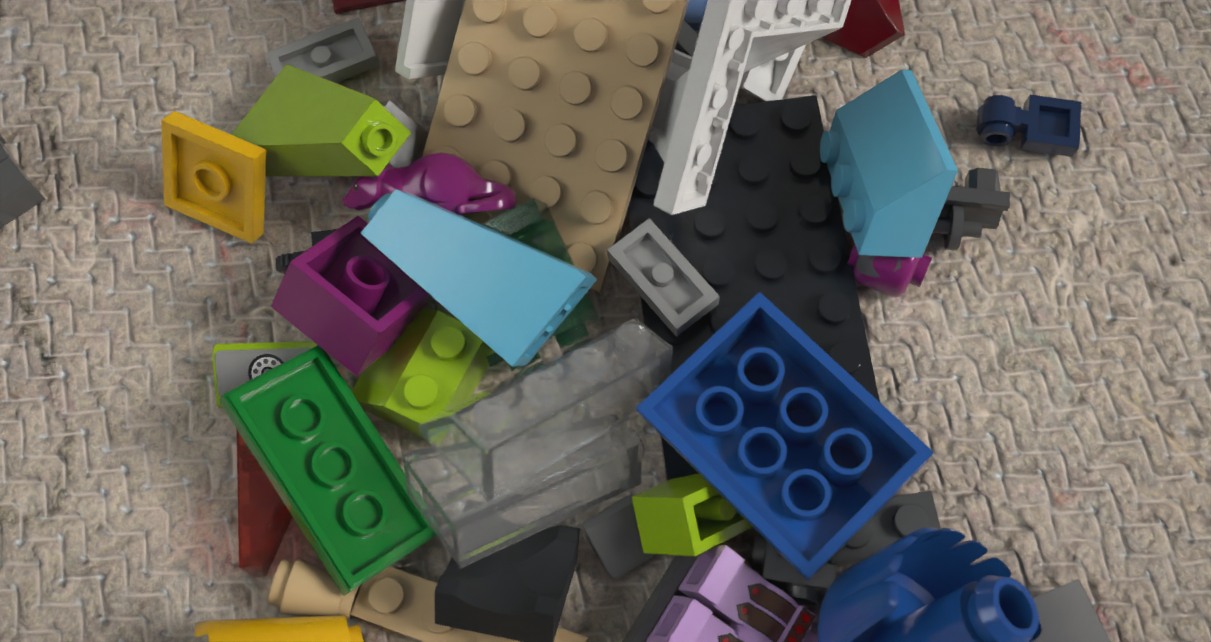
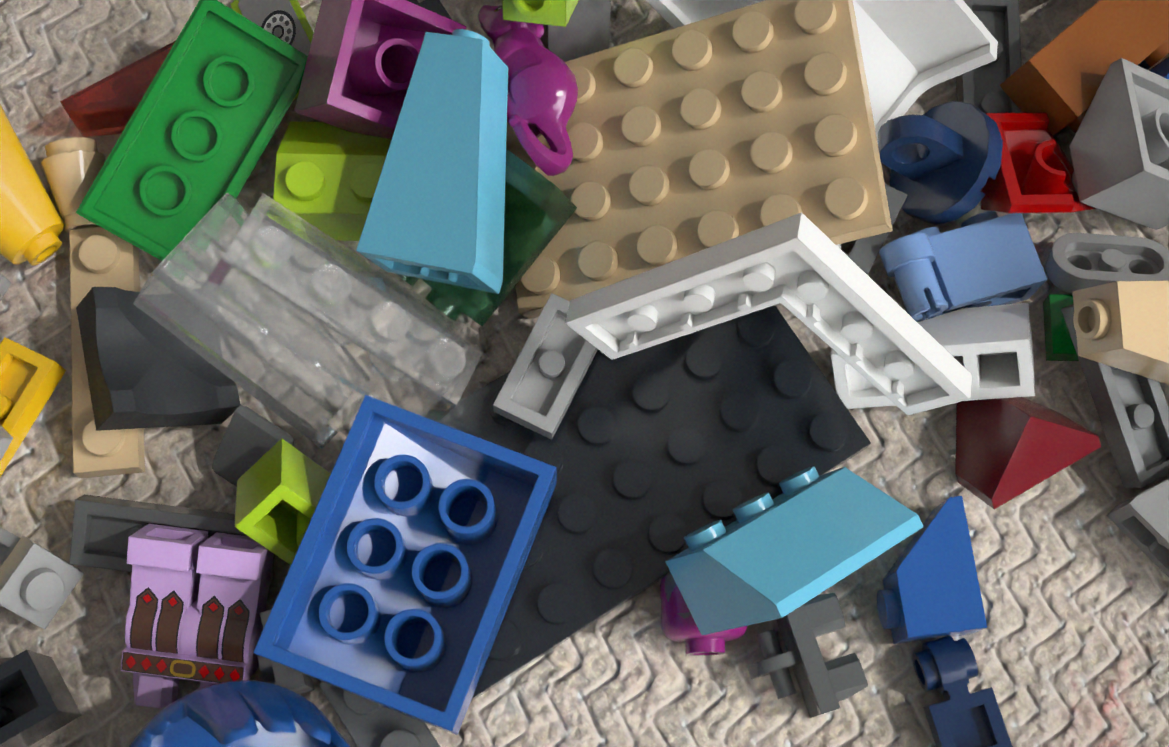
camera: 55 degrees right, 5 degrees up
none -> blue slope [877,496,987,644]

